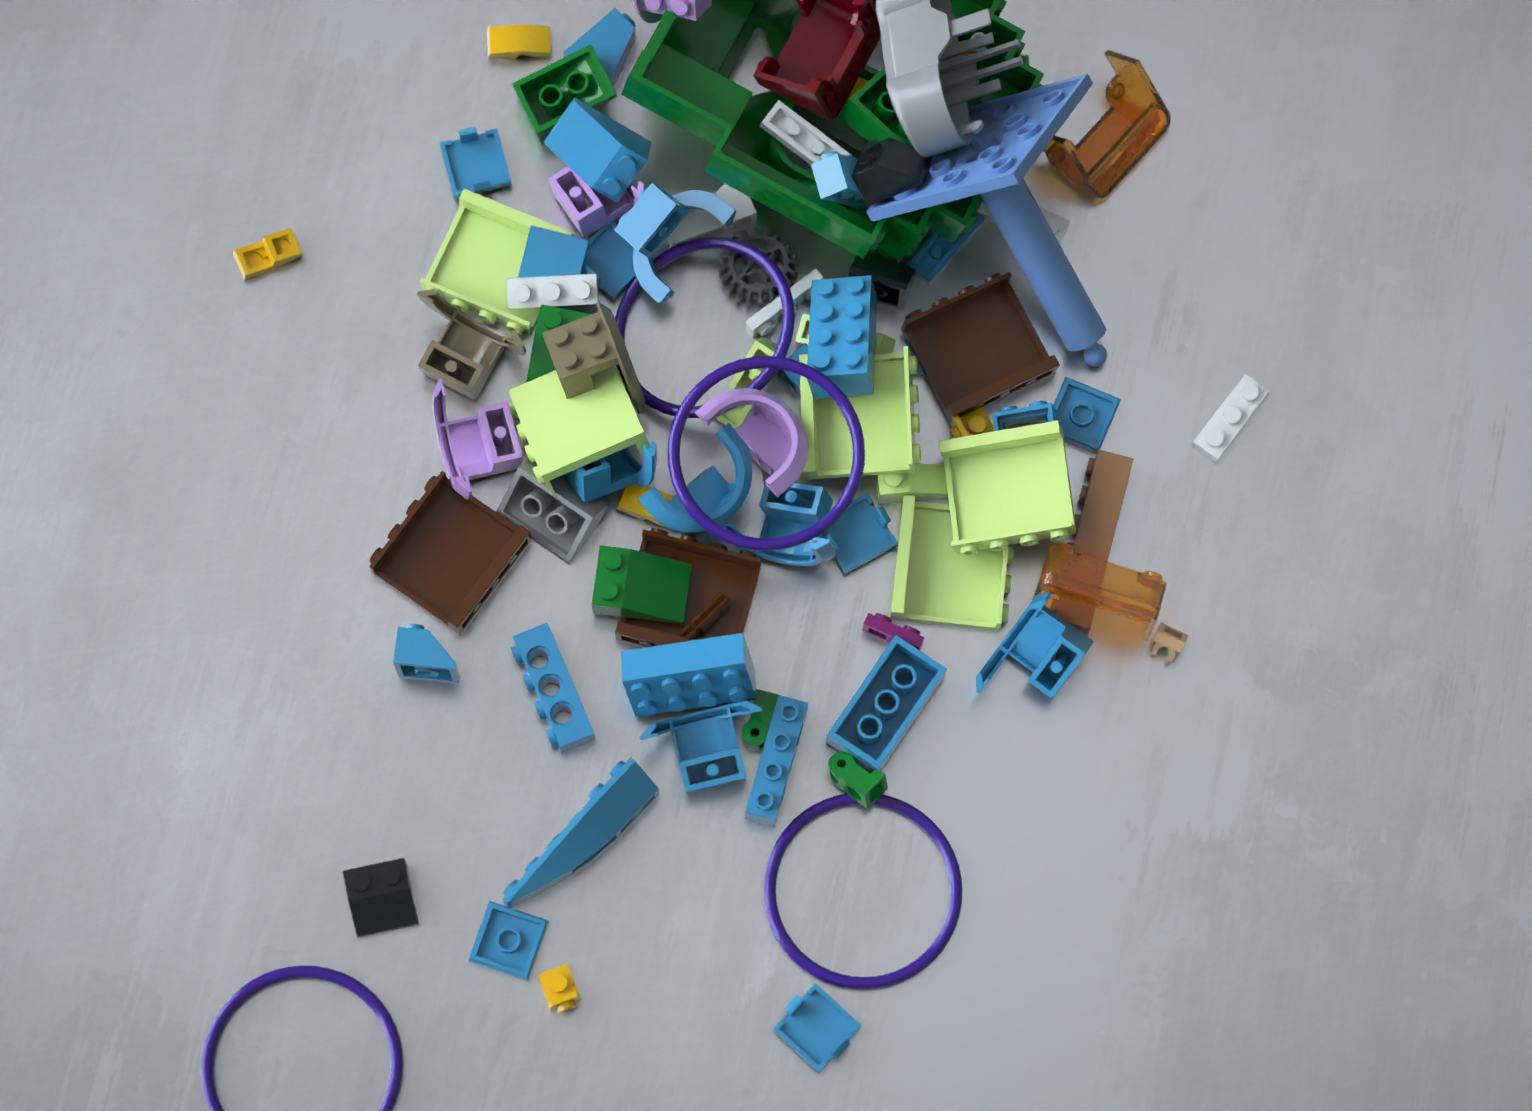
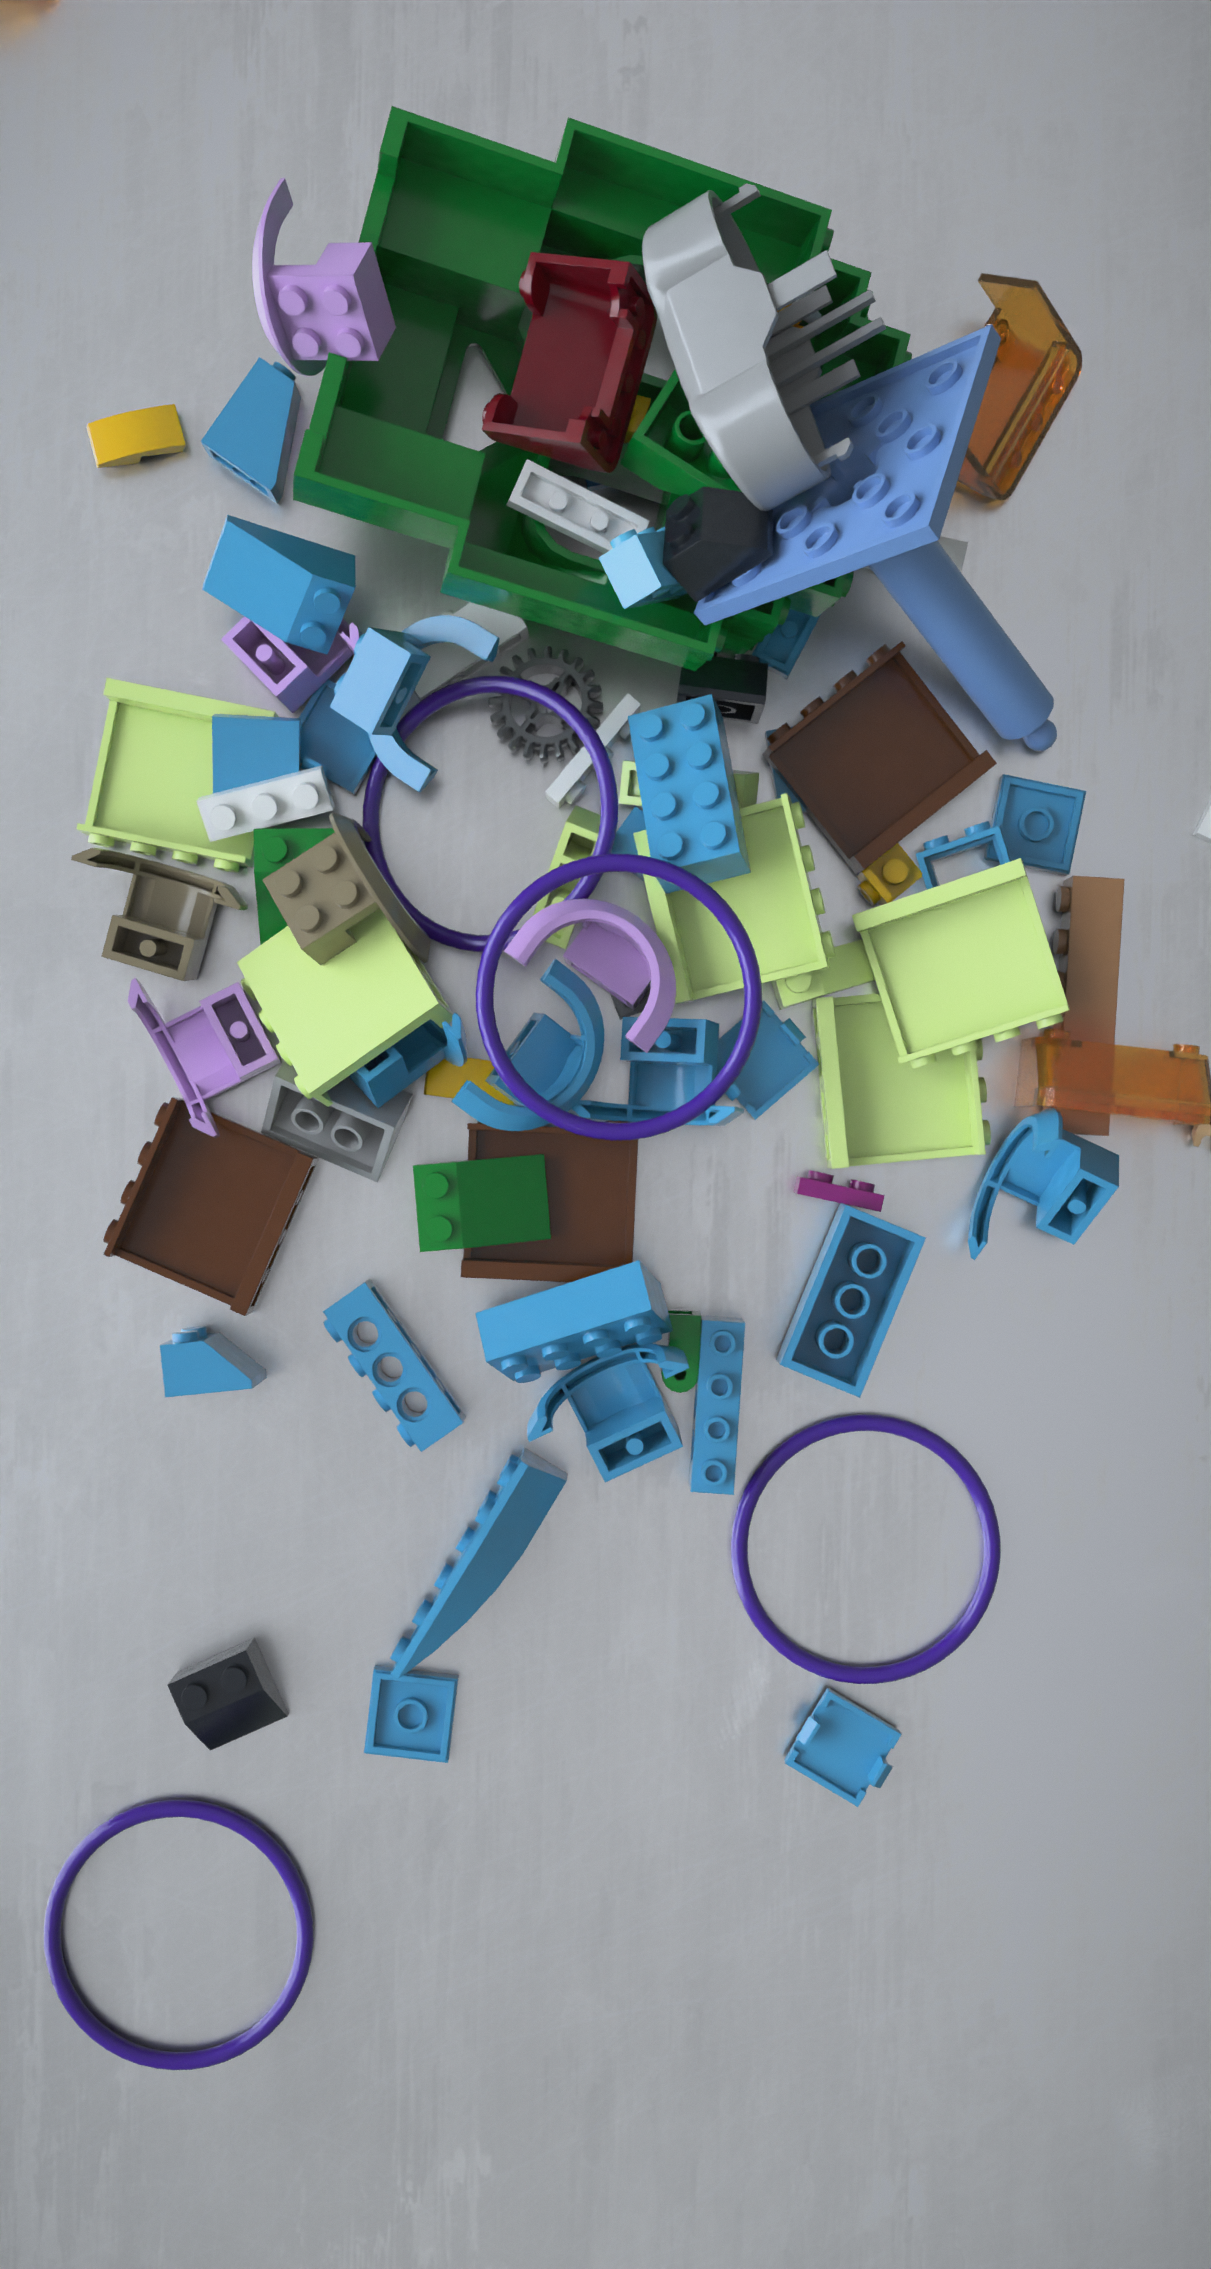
camera: 10 degrees left, 15 degrees up
dark azure piece [440,127,512,199] -> none
green slope [512,44,617,145] -> none
yellow bracket [538,963,581,1013] -> none
reddish brown axle [680,593,731,640] -> none
green leg [828,752,888,810] -> none

